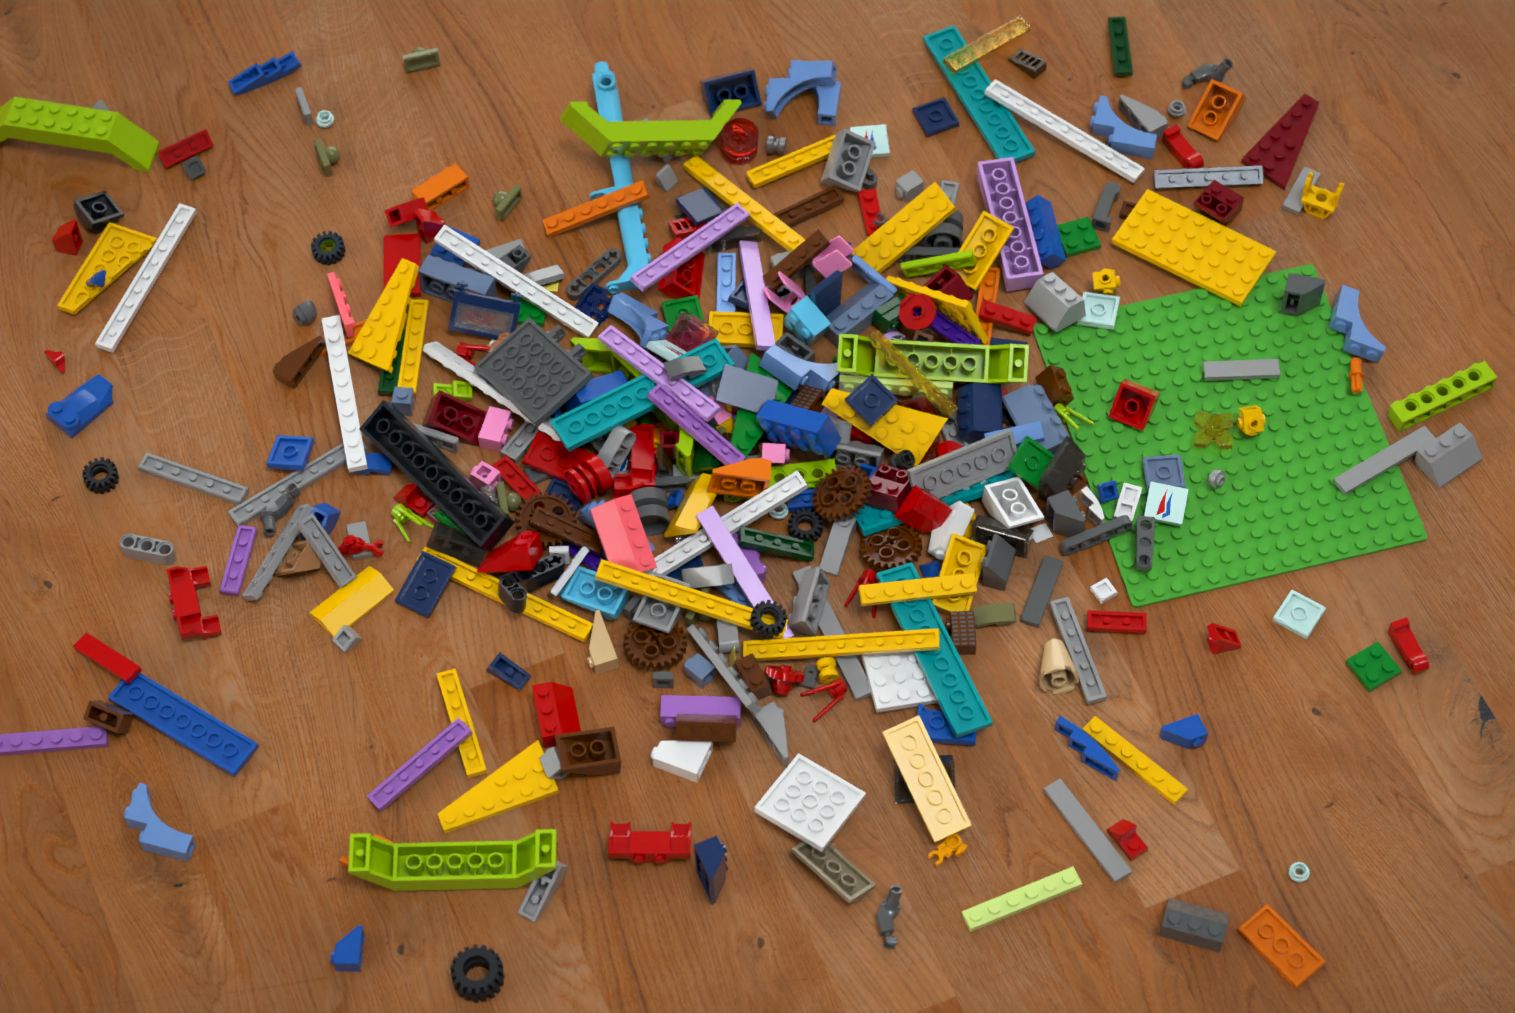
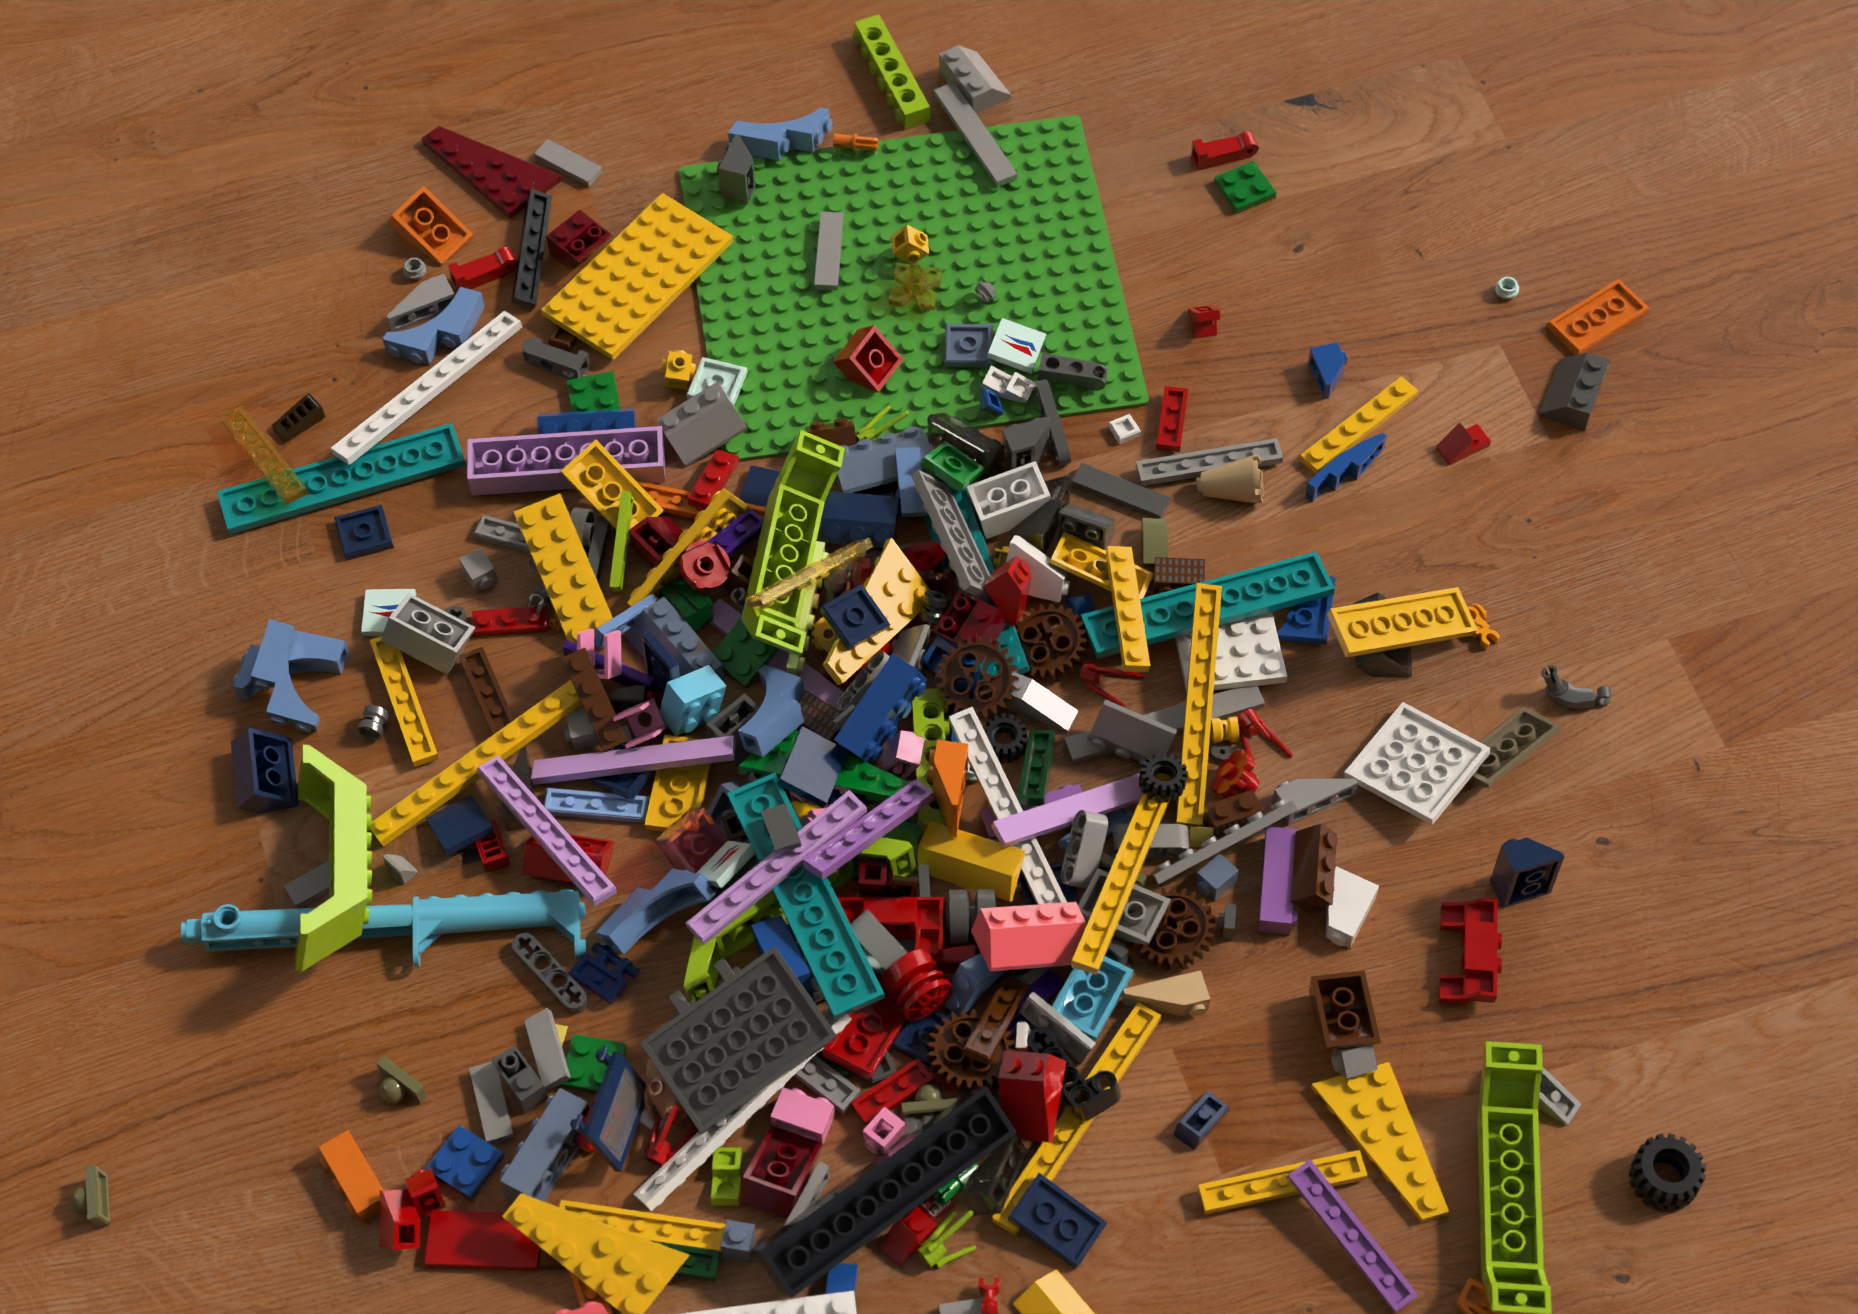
camera: 85 degrees left, 0 degrees up
white plate [434,225,599,338] -> none
red slope [532,682,581,748] -> none
orange plate [543,180,650,238] -> none
green plate [661,295,705,336] -> none
blue slope [668,489,684,510] -> none
clear red wheel [720,117,759,165] -> none
yellowish green plate [962,867,1082,932] -> none
light grey tile [1043,779,1132,884] -> none
white slope [1080,486,1104,526] -> none
dark green plate [1108,17,1133,77] -> none
dark grey arm [1182,58,1233,89] -> none
light aqua tile [1272,590,1326,640] -> none
yellow piece [1301,172,1345,219] -> none

